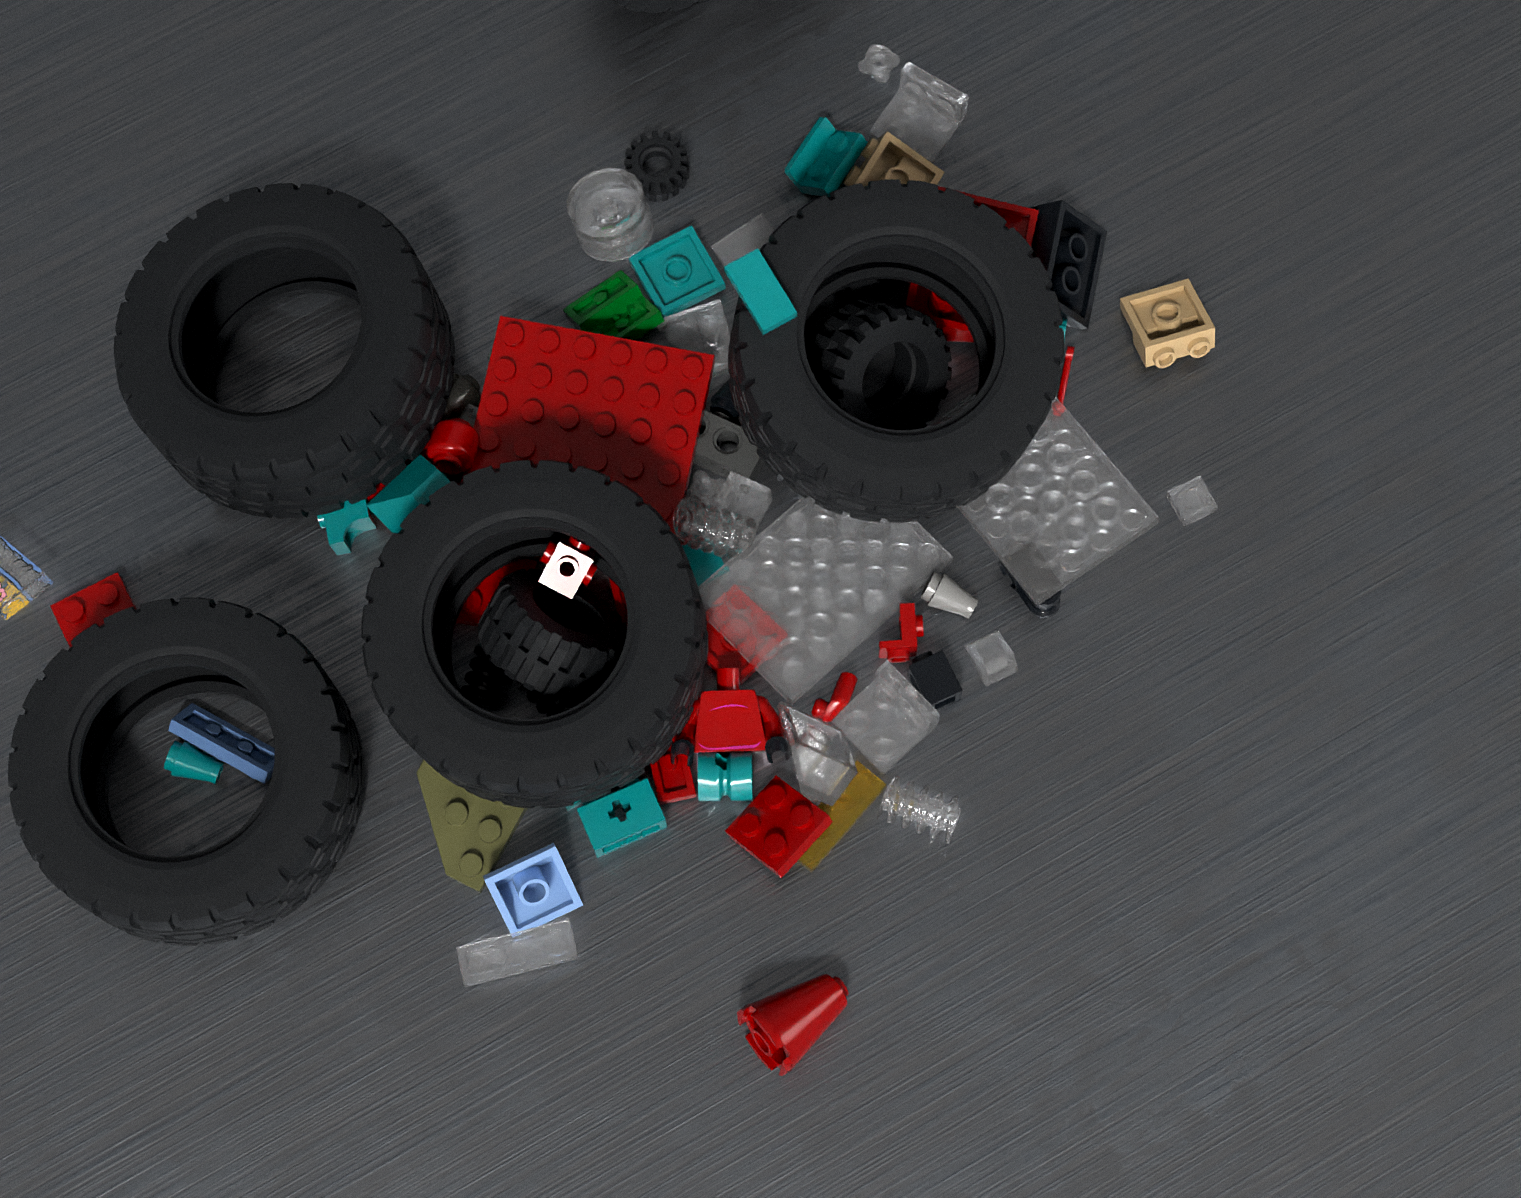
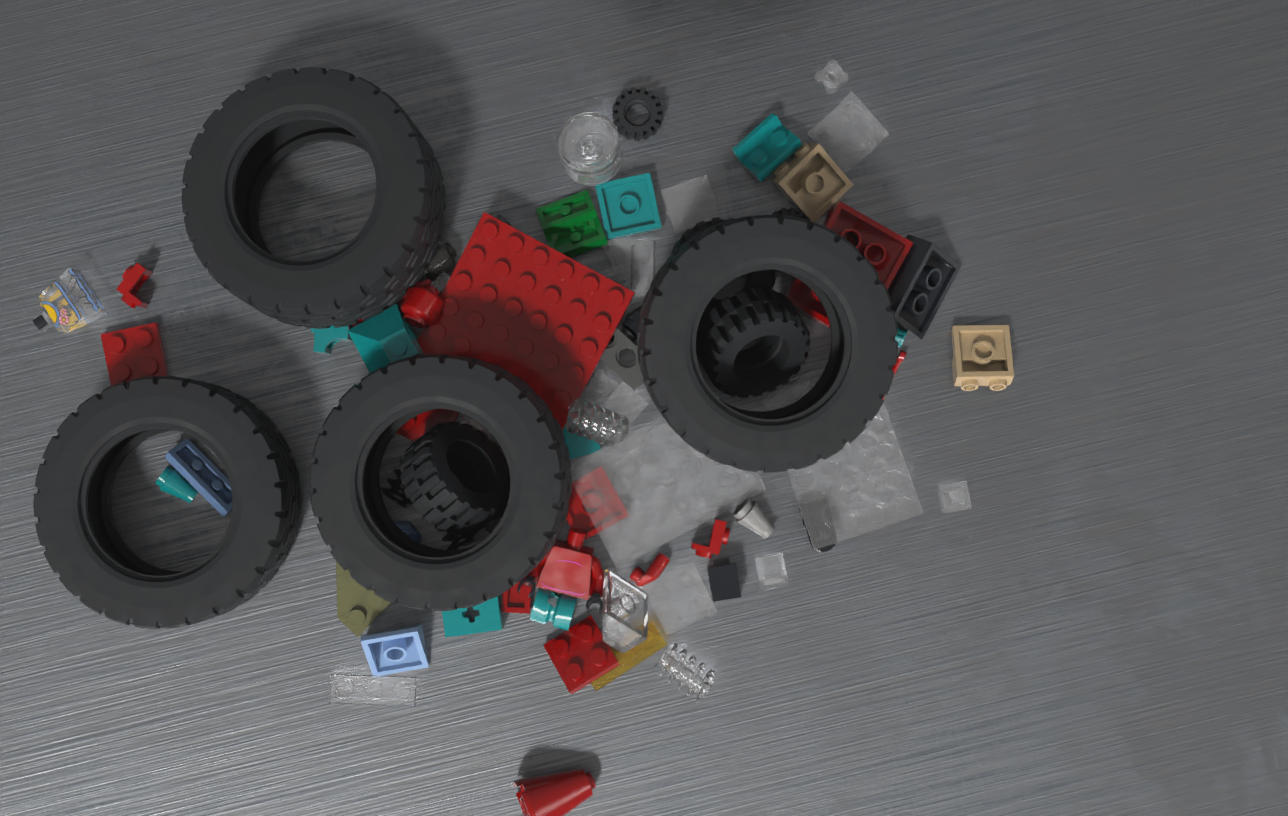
camera: 15 degrees right, 15 degrees up
brick [538,534,598,599] -> none
teal tile [724,248,797,335] -> none
none -> red bracket [116,263,153,309]

